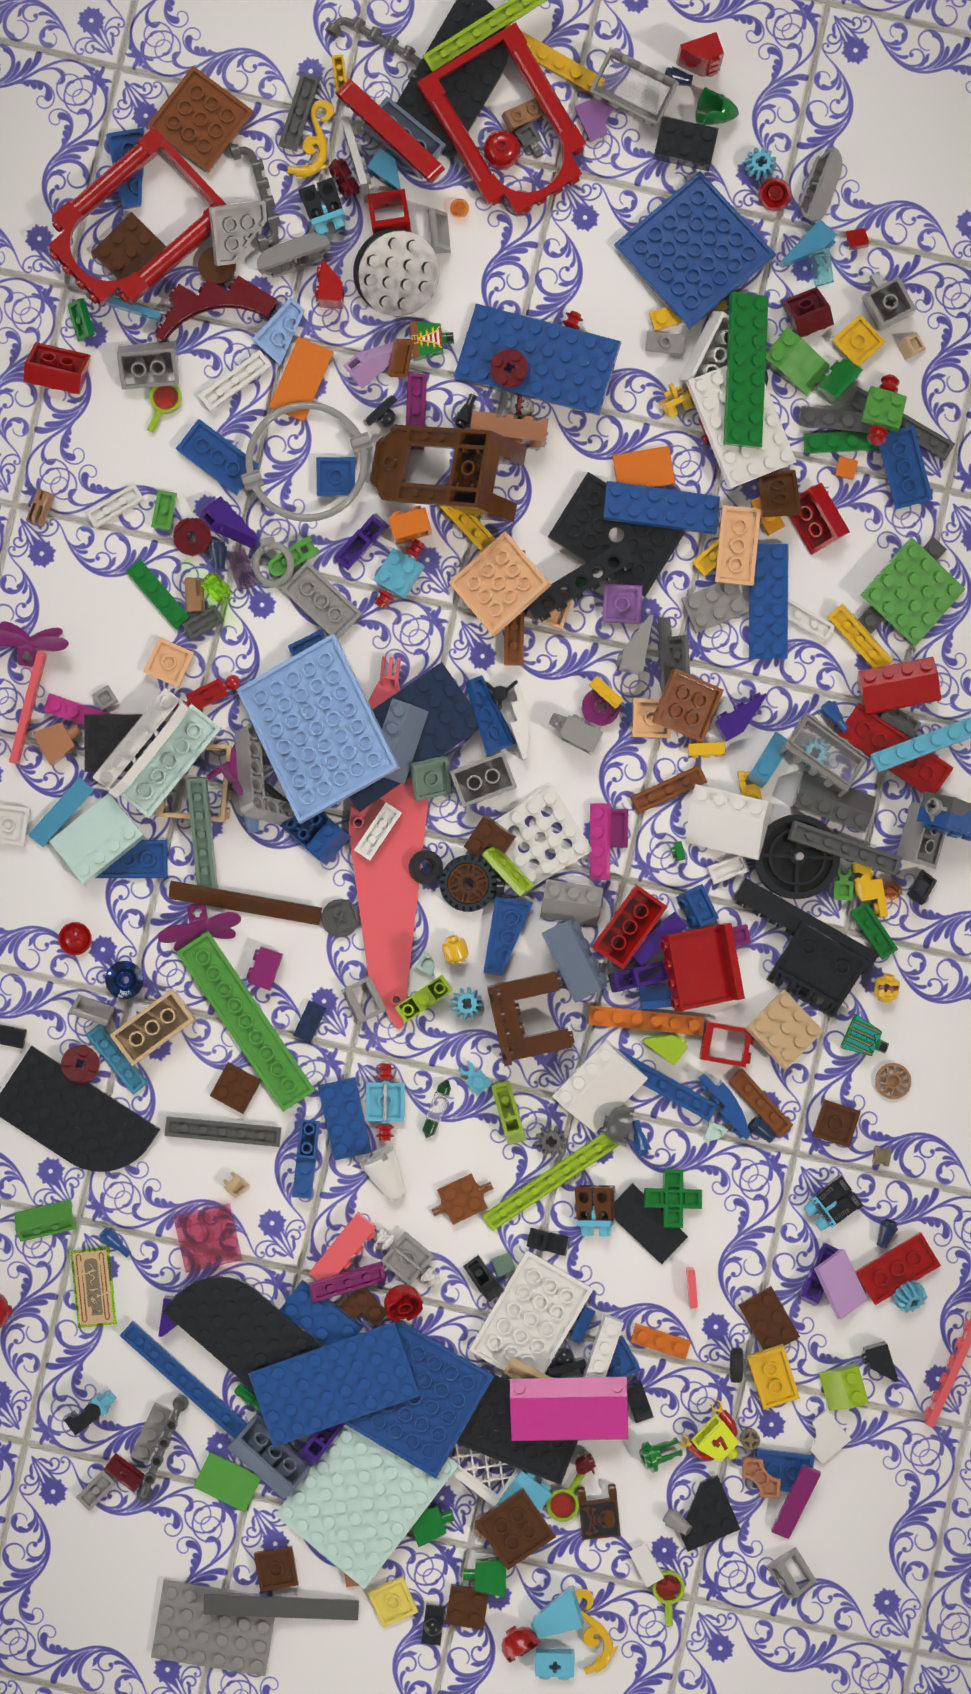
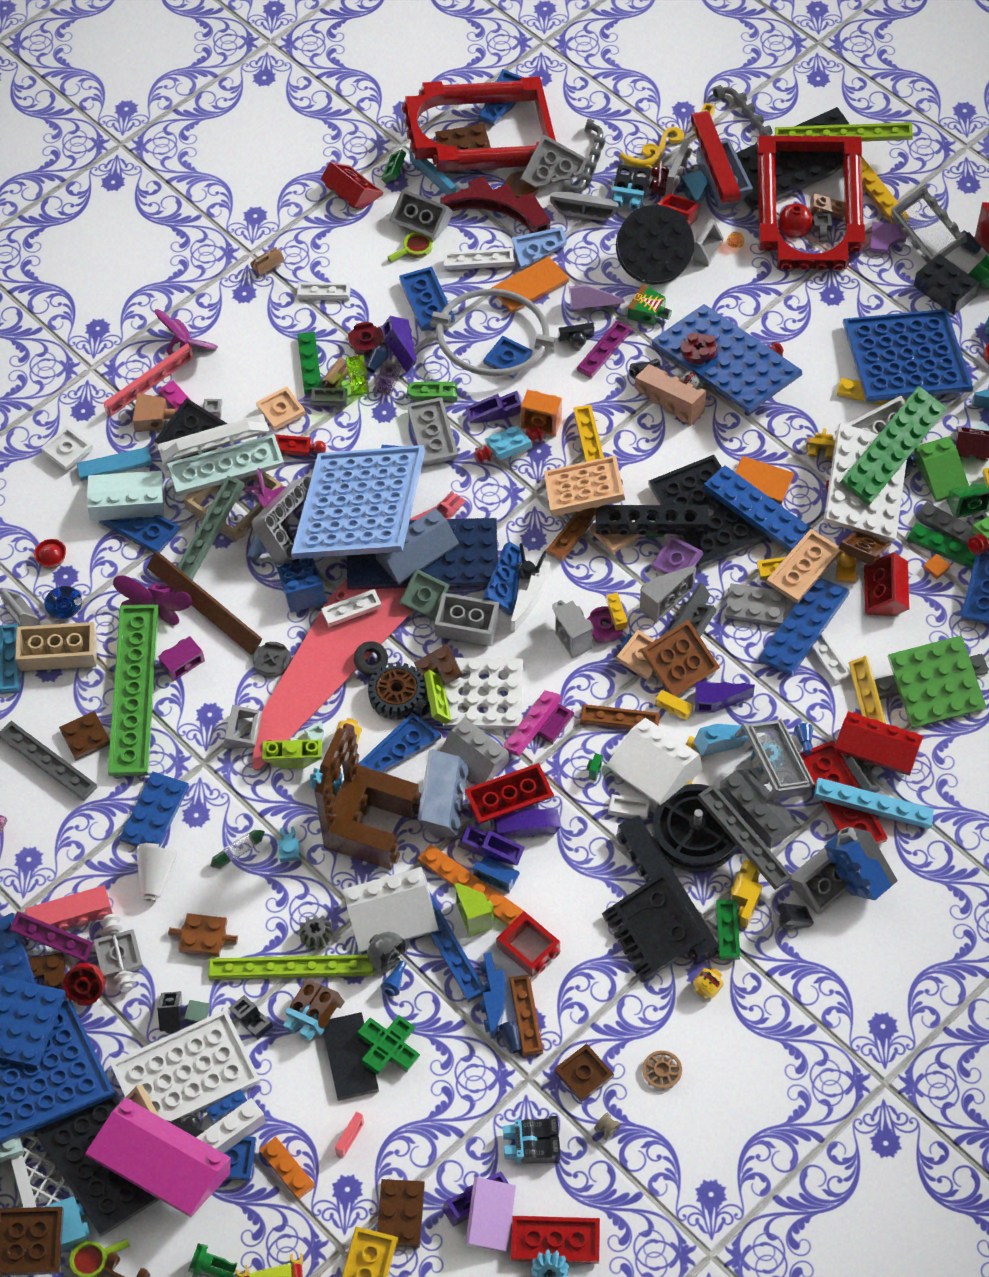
camera: 35 degrees right, 30 degrees down
dark orange plate [147,66,254,173] -> none
bright green plate [151,490,178,531] -> none
tan tile [223,1172,249,1198] -> none
light grey piece [251,537,295,588] -> none
dark grey plate [278,72,320,152] -> none
blue slope [292,1119,320,1199] -> none
dark blue plate [293,1000,327,1043] -> none
red slope [315,261,345,309] -> none
medium azure plate [366,1063,405,1141] -> none
reddish brown bracket [370,424,527,522] -> none
dark orange tile [387,338,414,377] -> none
lime slope [491,1081,527,1145] -> none
dark red hinge [575,1449,596,1475] -> none
black slope [628,1380,654,1423] -> none
light grey plate [645,331,686,355] -> none
red panel [660,923,745,1012] -> none
blue bracket [676,884,719,930] -> none
light aqua tile [703,1121,728,1141] -> none
black tyre [730,1348,743,1383] -> none
magenta plate [732,924,751,946] -> none
tan plate [745,989,823,1070] -> none
bright green plate [832,867,854,901] -> none
torso [840,1014,889,1056] -> none
dark blue cone [876,1218,898,1249] -> none
clear orange plate [883,881,902,900] -> none

